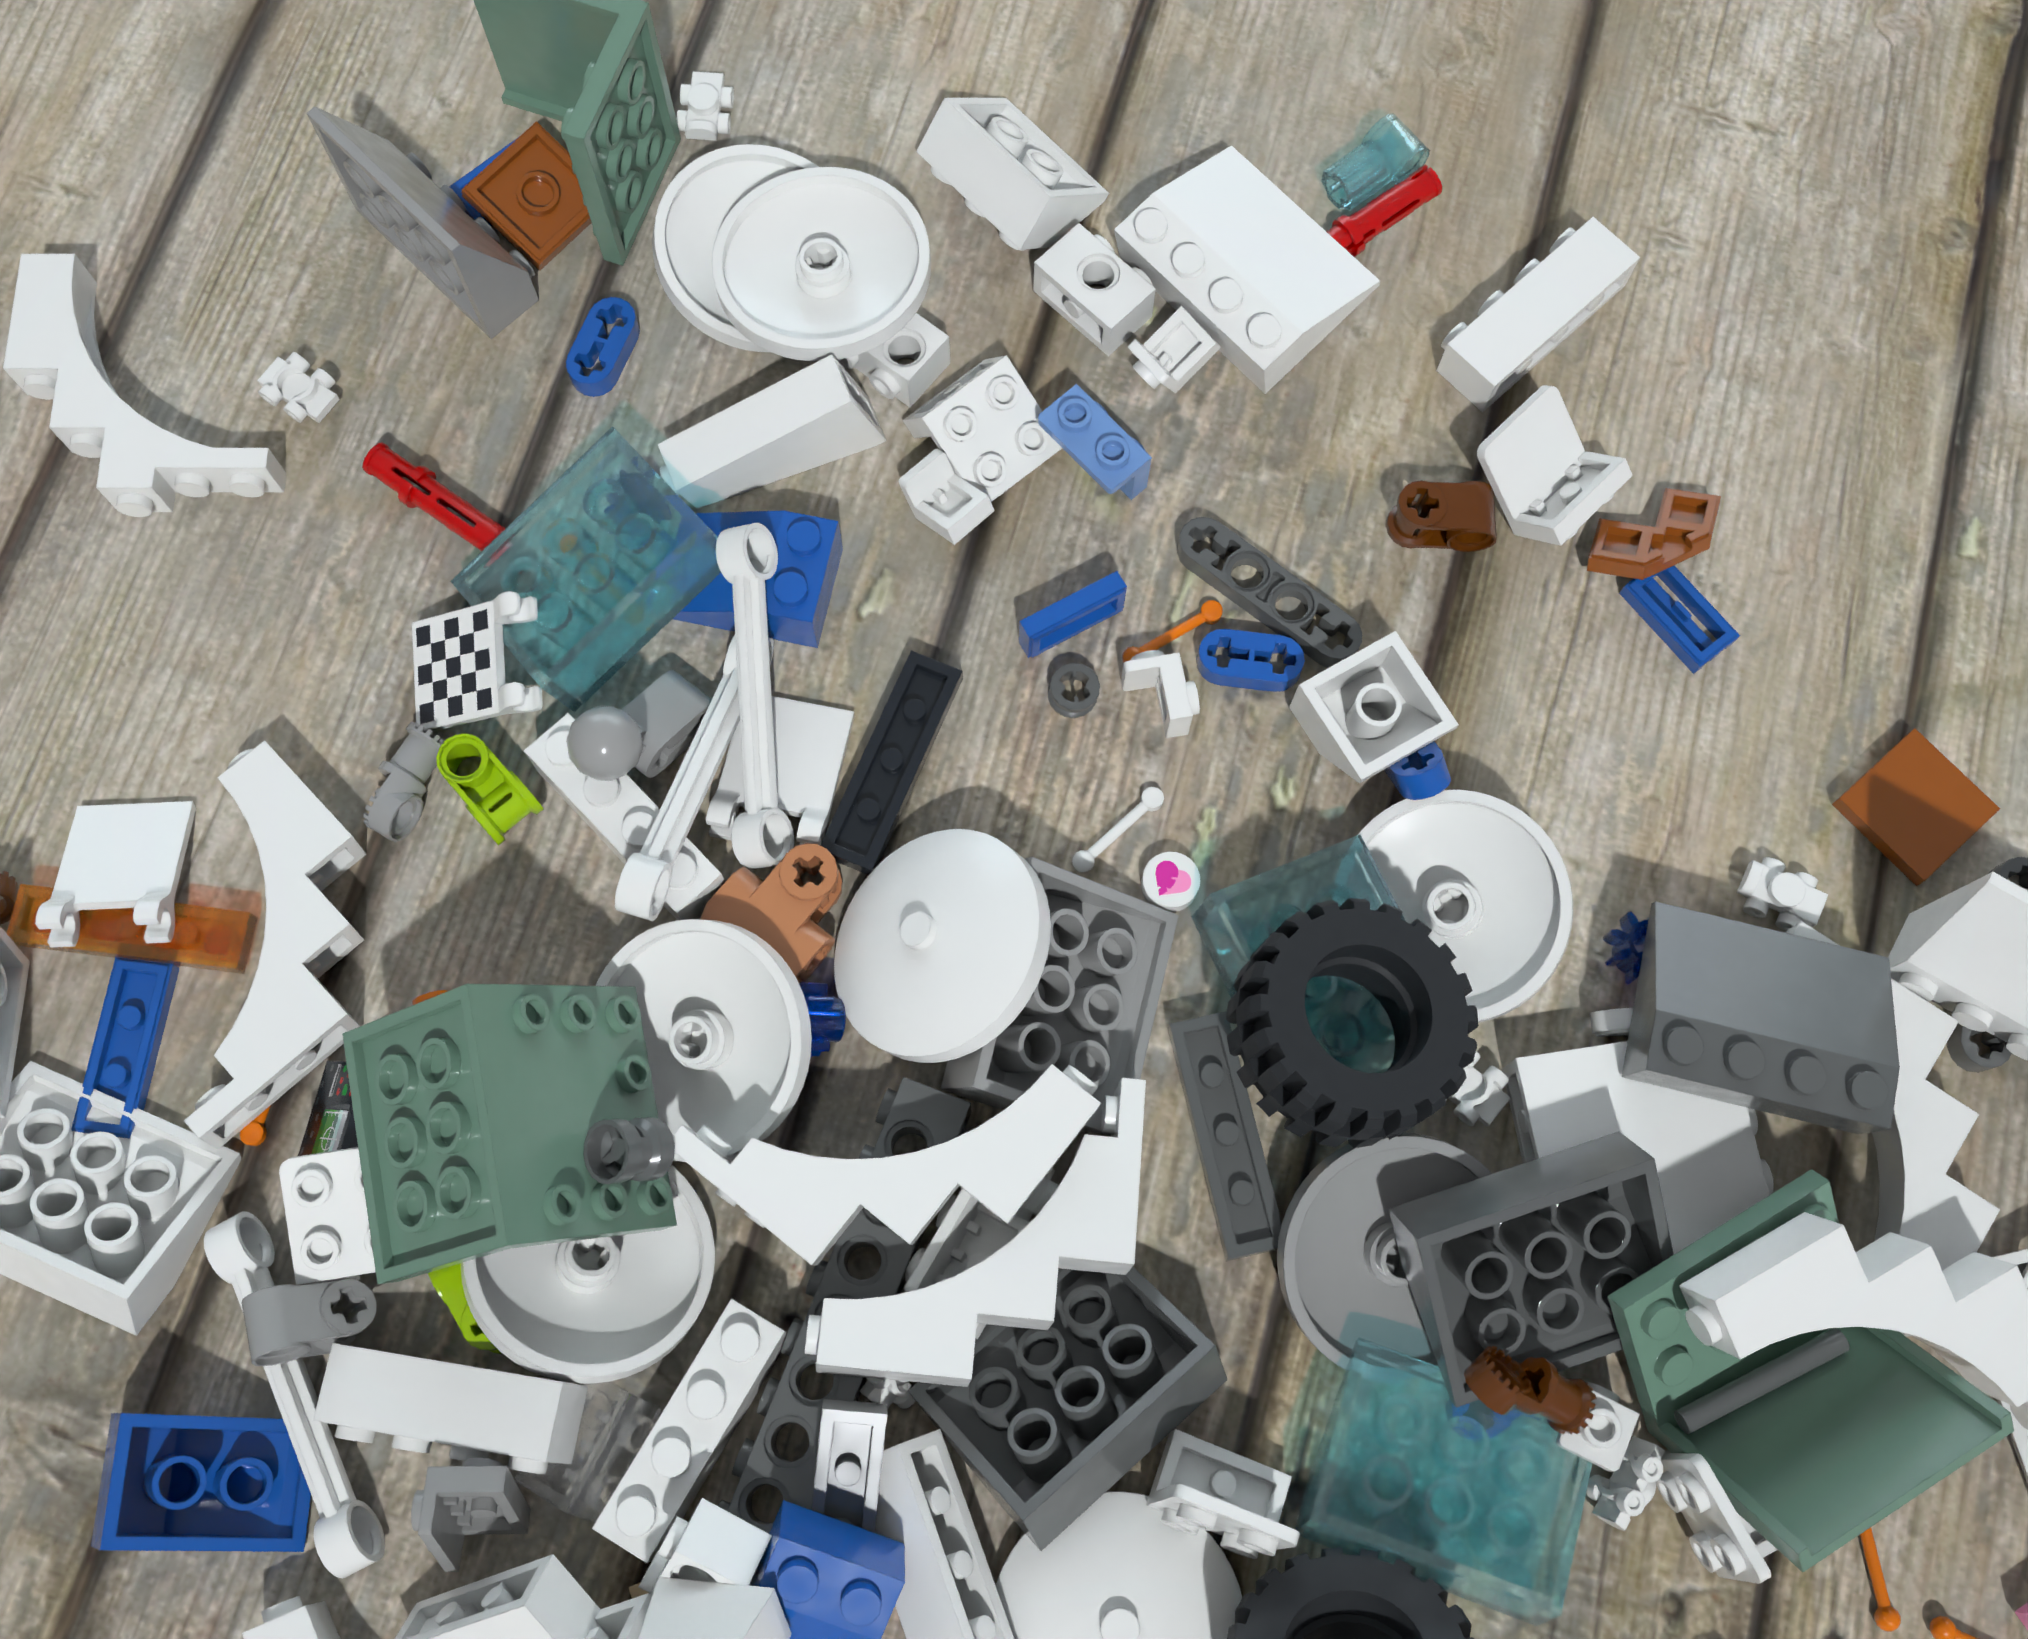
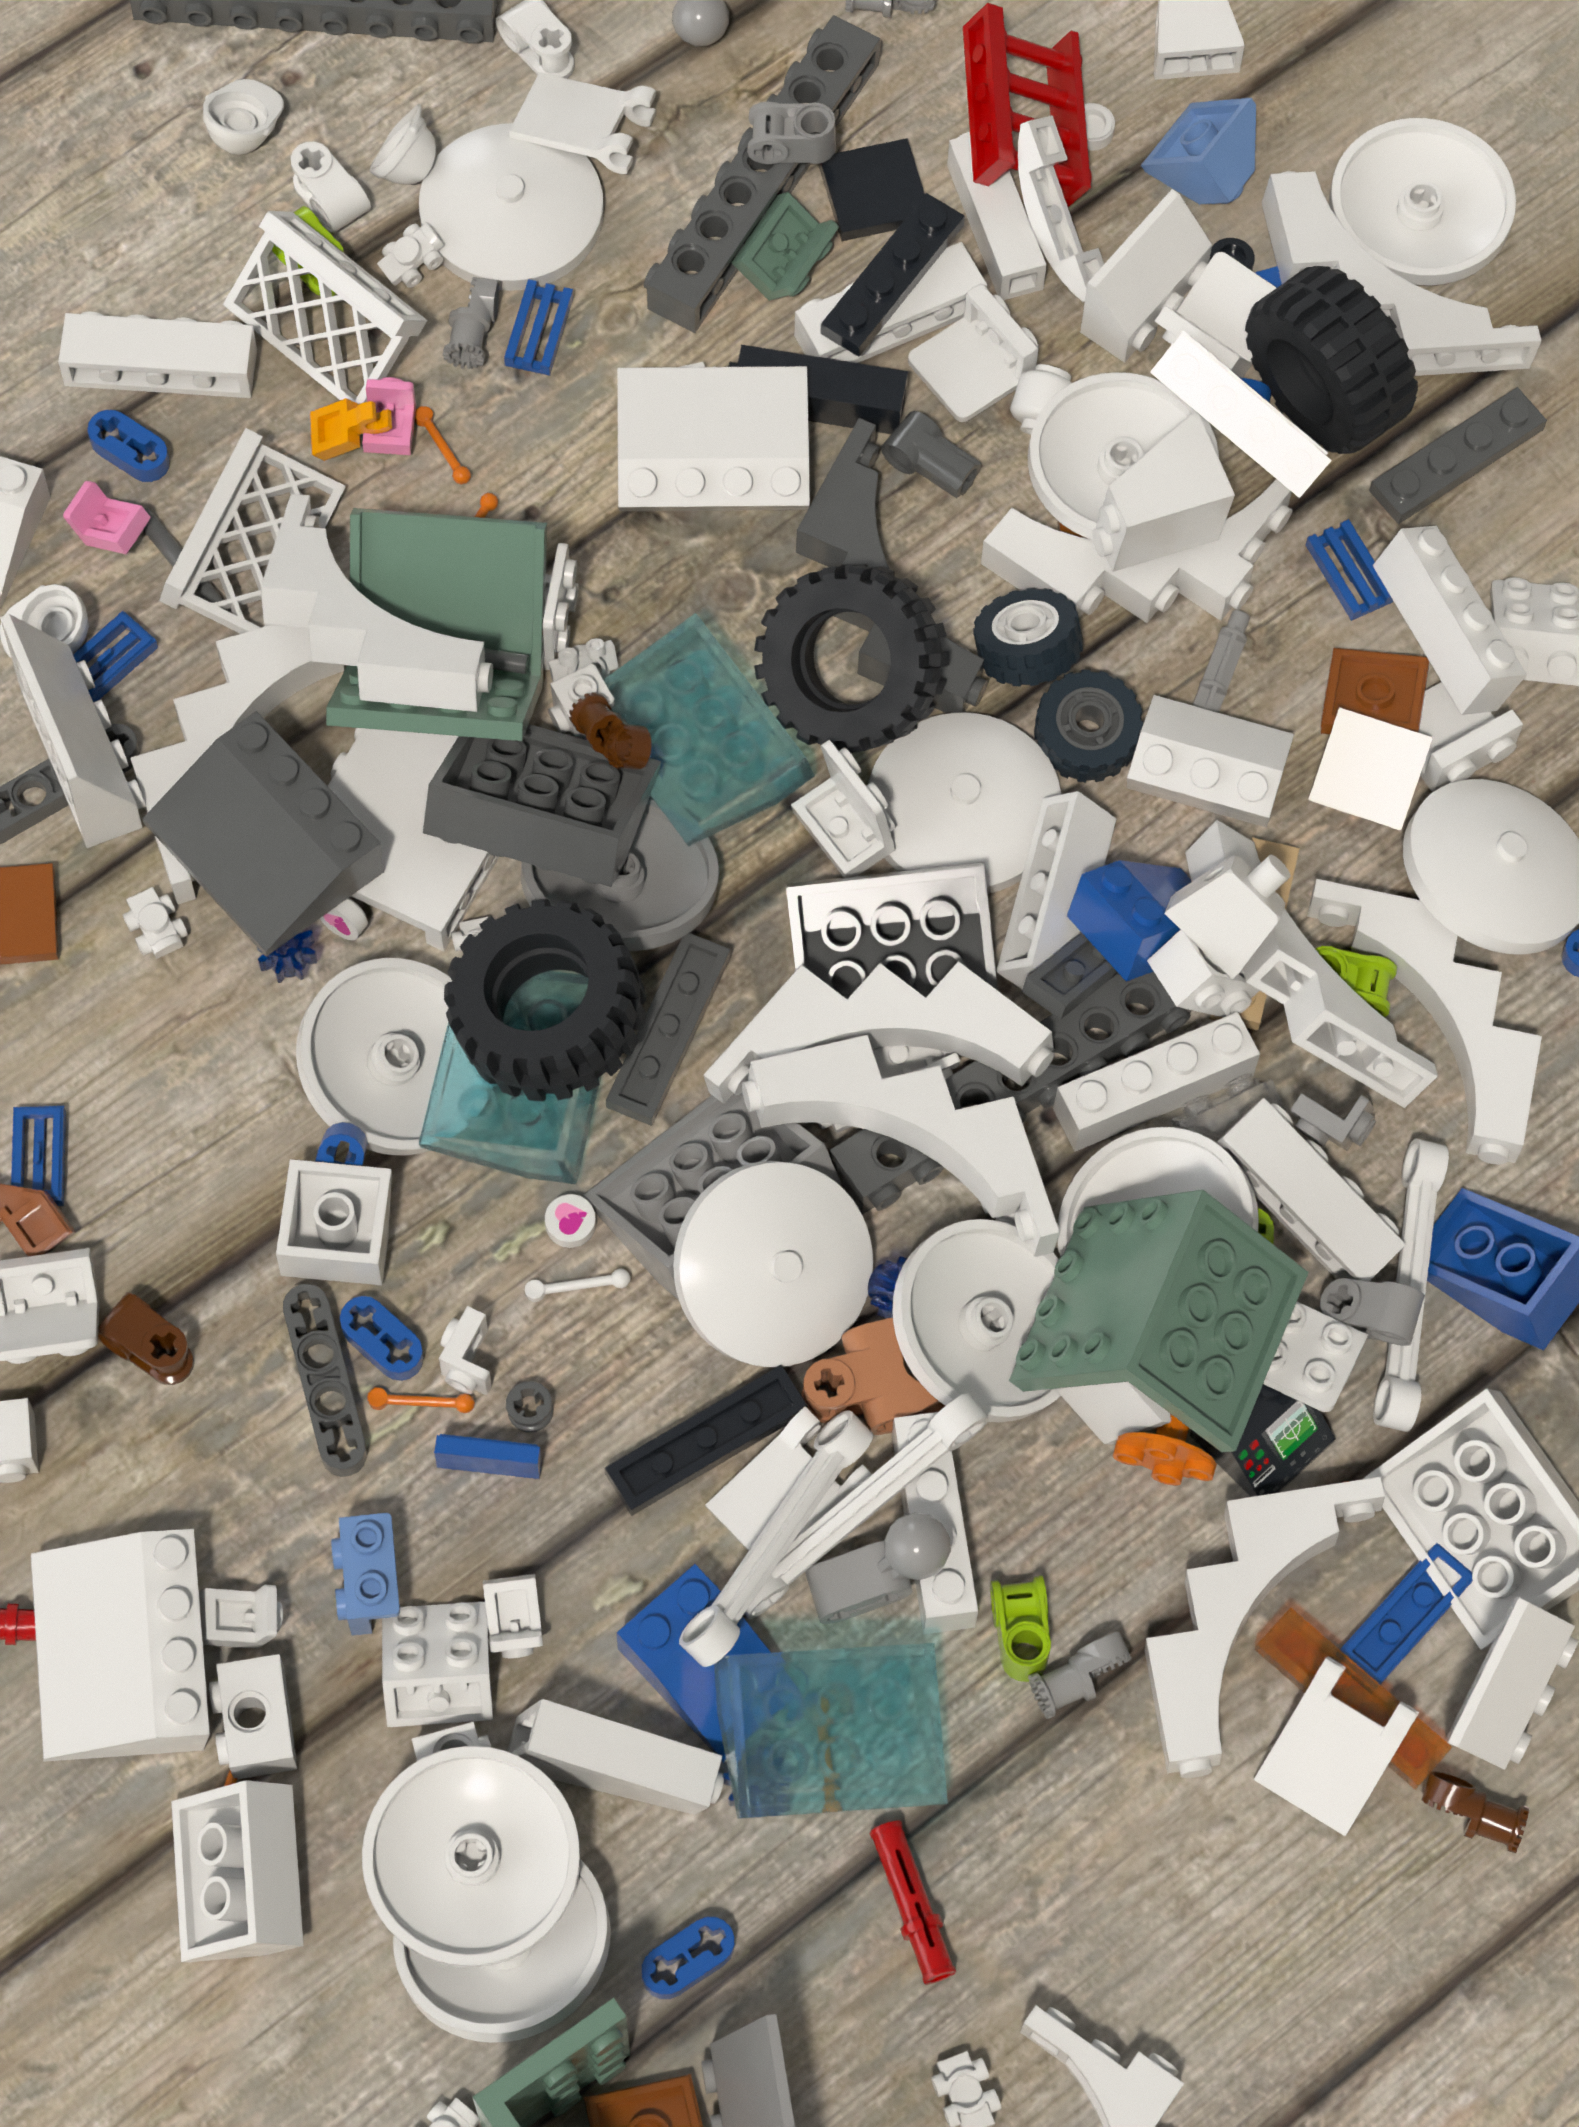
camera: 145 degrees left, 5 degrees down
white flag [412,591,543,733] -> none
dark grey wheel [583,1117,675,1184] -> none

